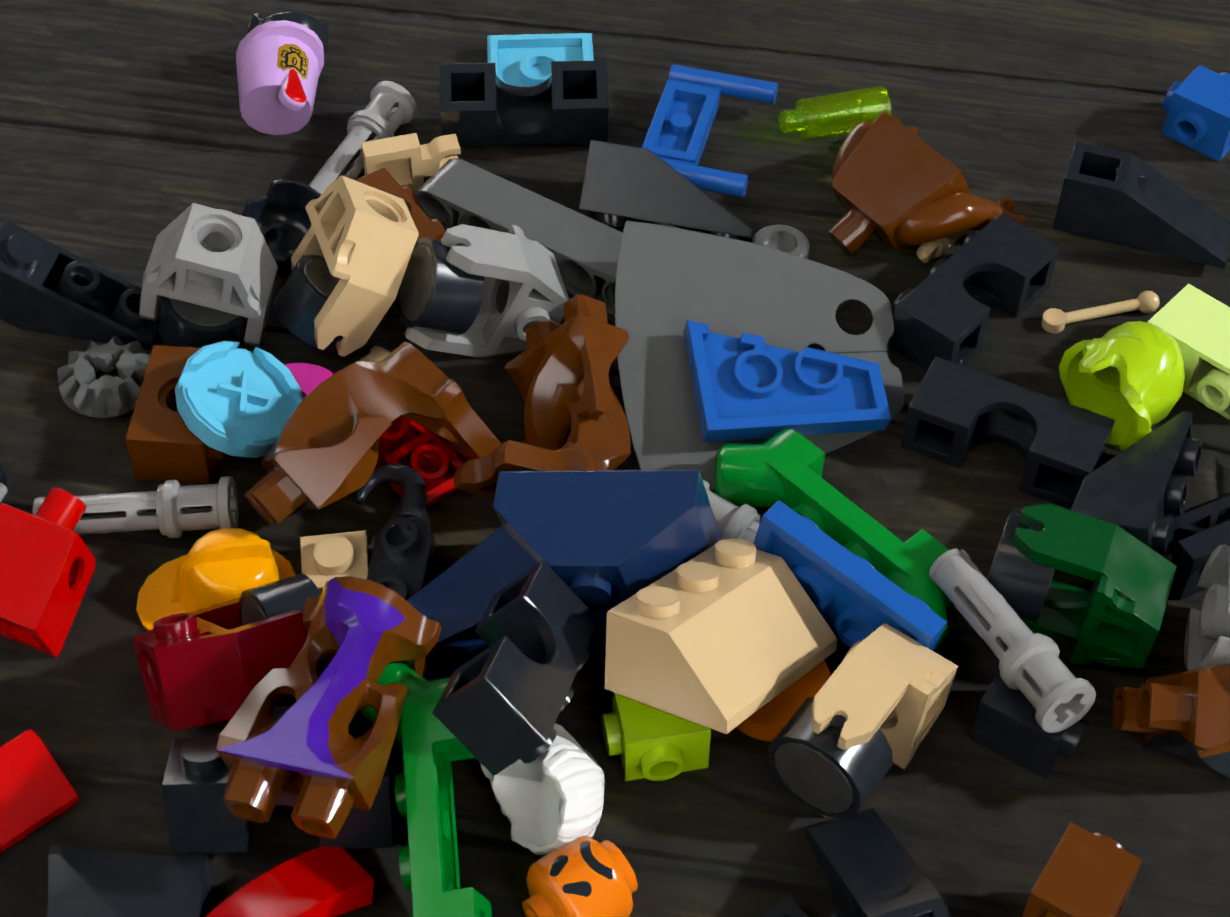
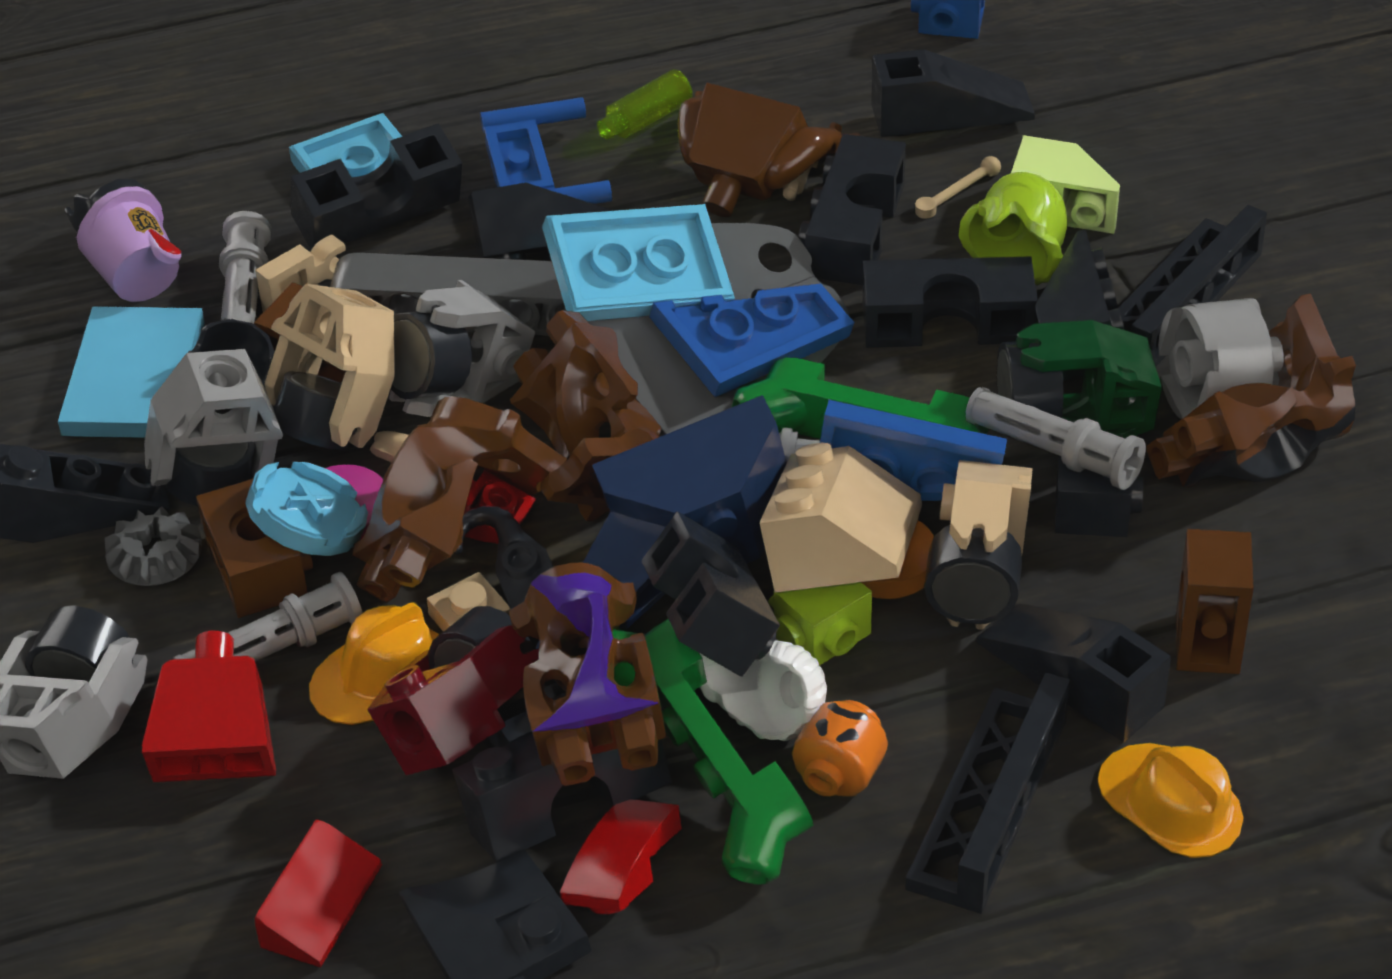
camera: 25 degrees left, 5 degrees down
none -> medium azure tile [58,307,205,438]
none -> medium azure tile [542,204,735,321]

